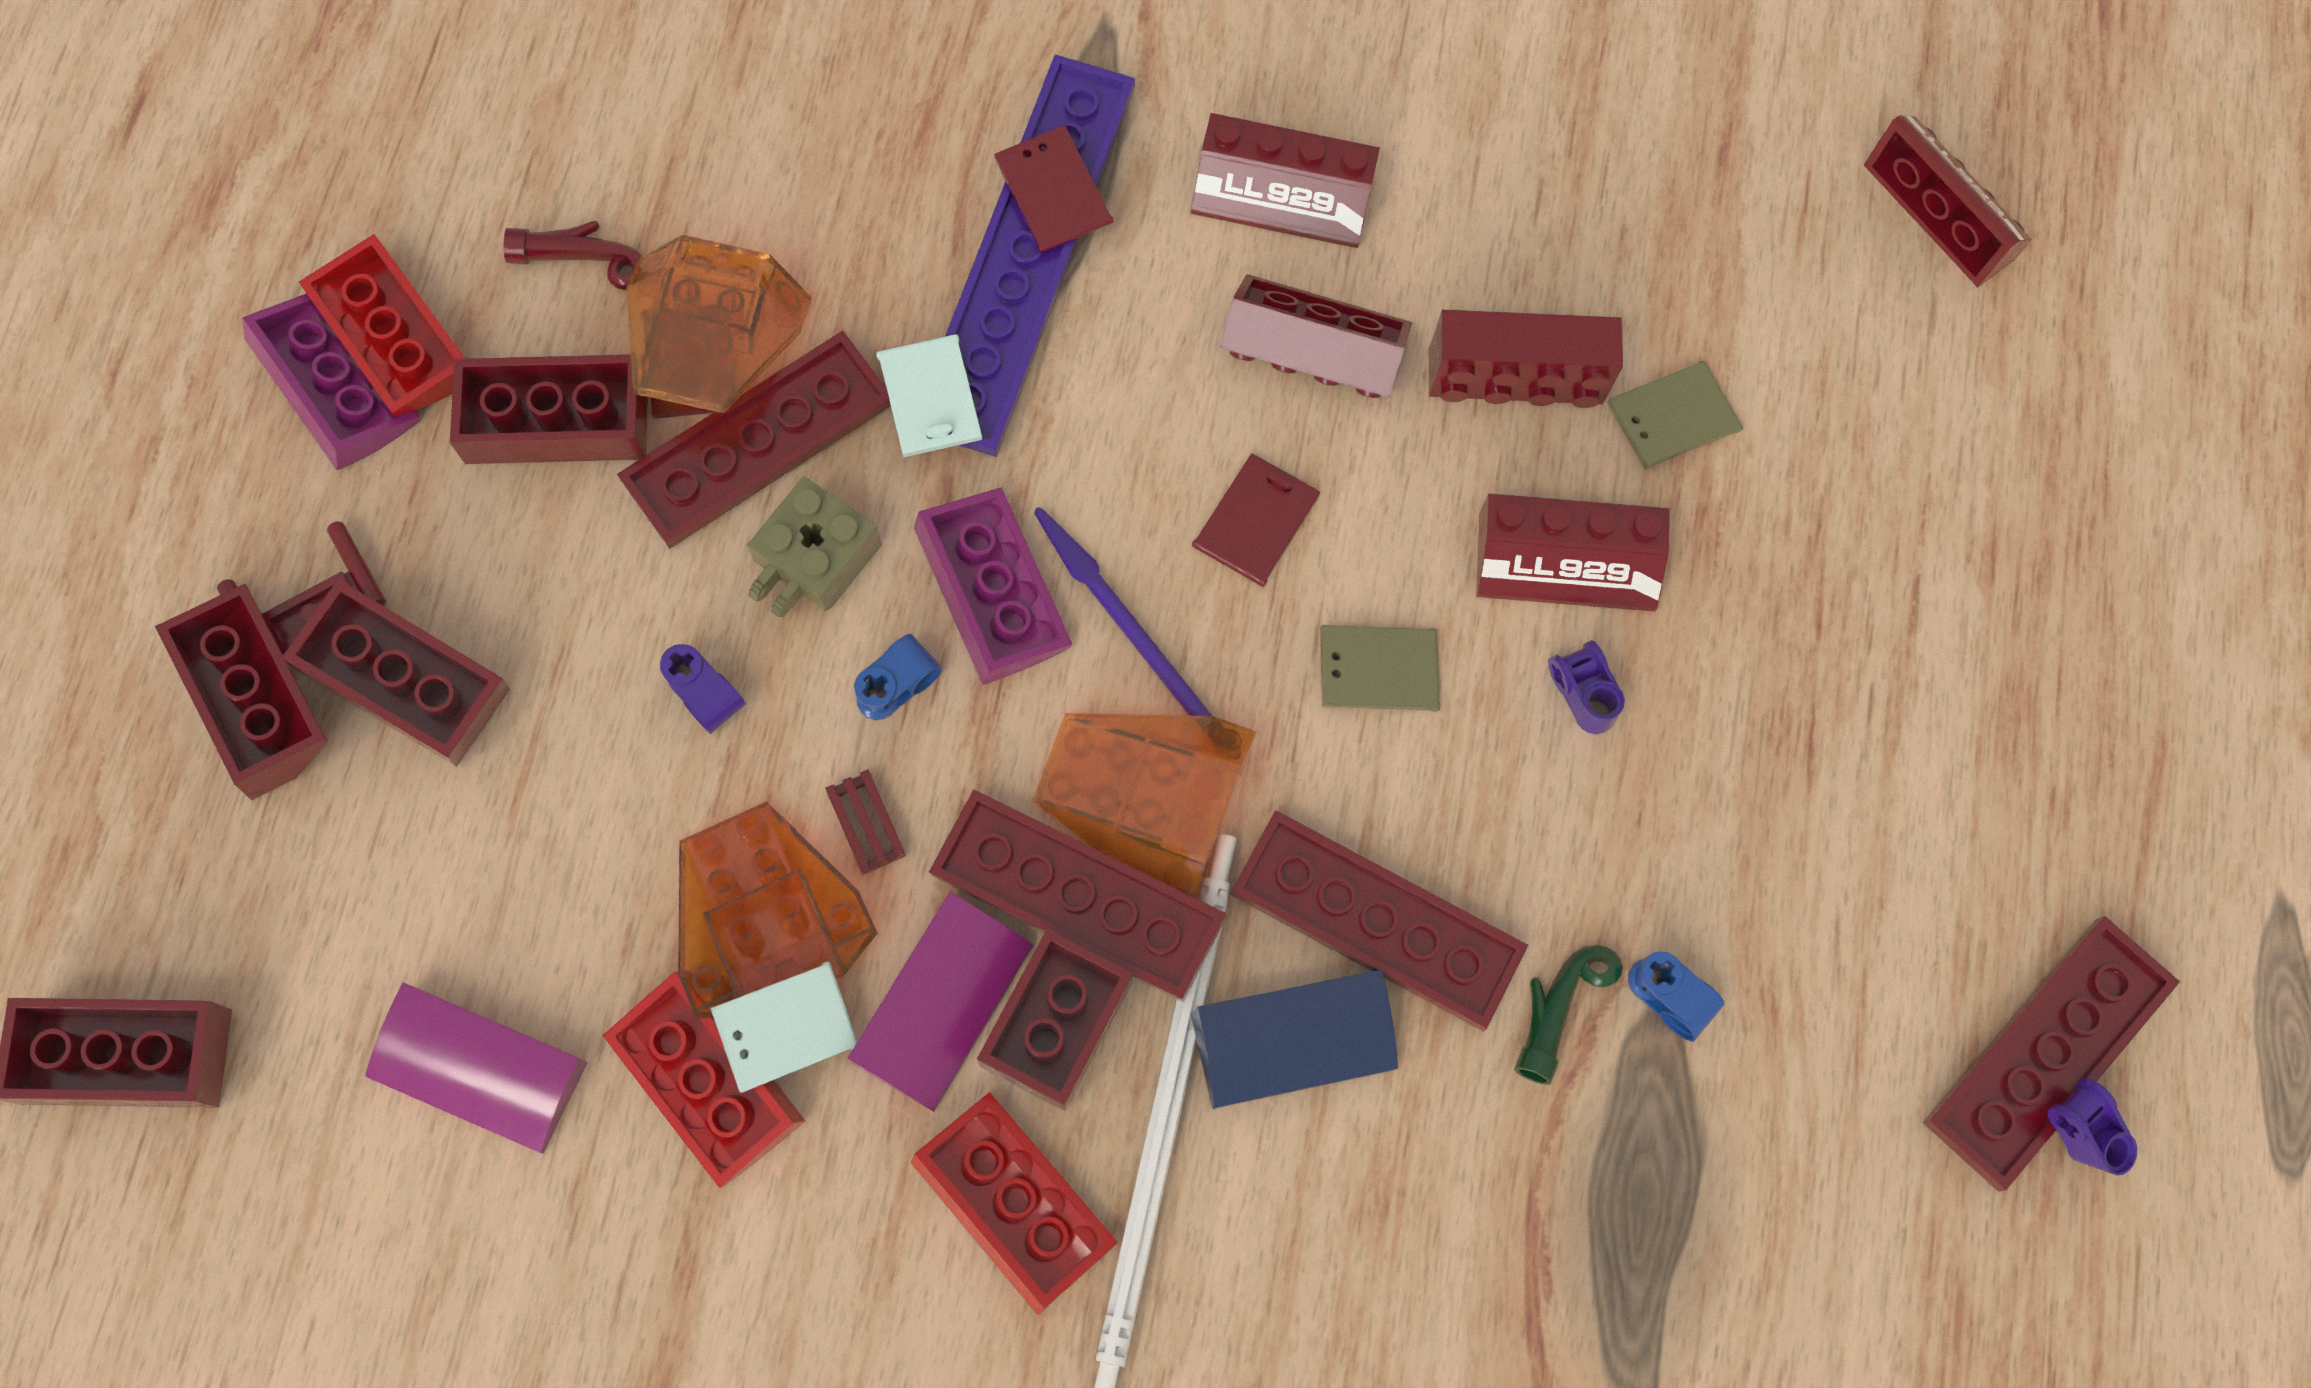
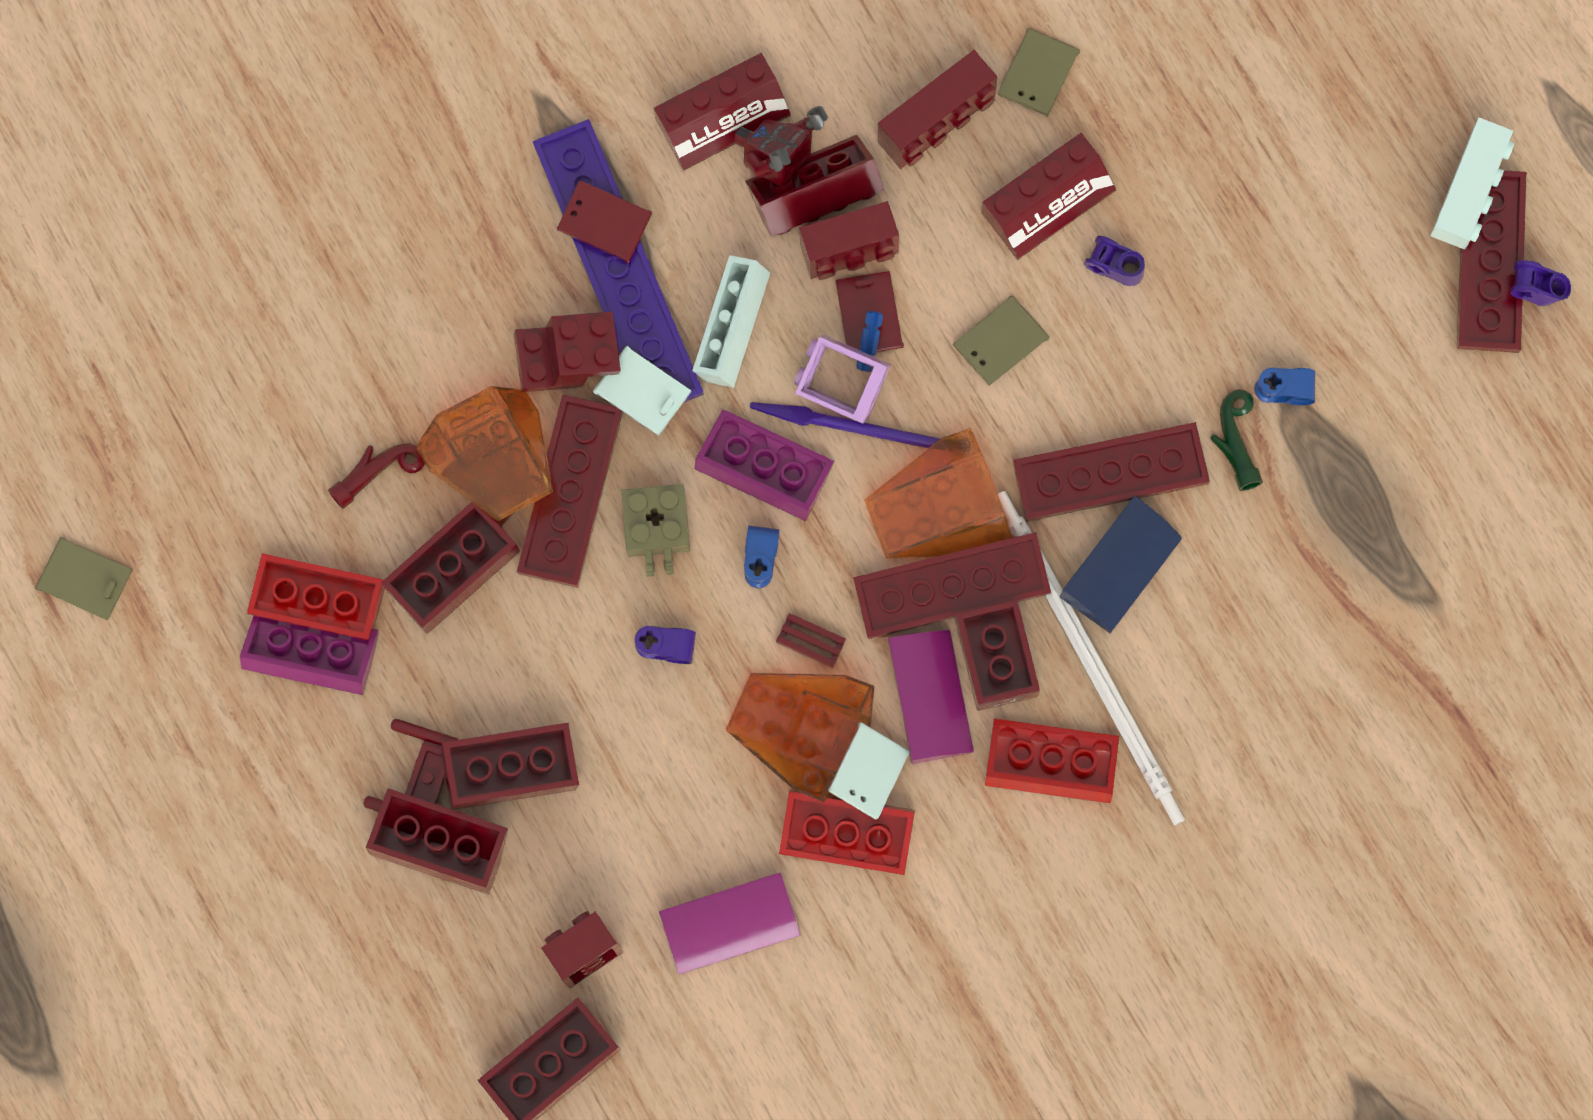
camera: 30 degrees left, 5 degrees up
none -> olive container [35,537,133,620]
none -> dark red bracket [514,312,621,392]
none -> dark red brick [541,911,623,988]
none -> light aqua brick [692,255,770,388]
none -> dark red torso [734,106,828,187]
none -> lavender window [794,335,892,424]
none -> dark red brick [799,201,899,280]
none -> blue axle [856,311,883,372]
none -> light aqua brick [1430,117,1515,250]

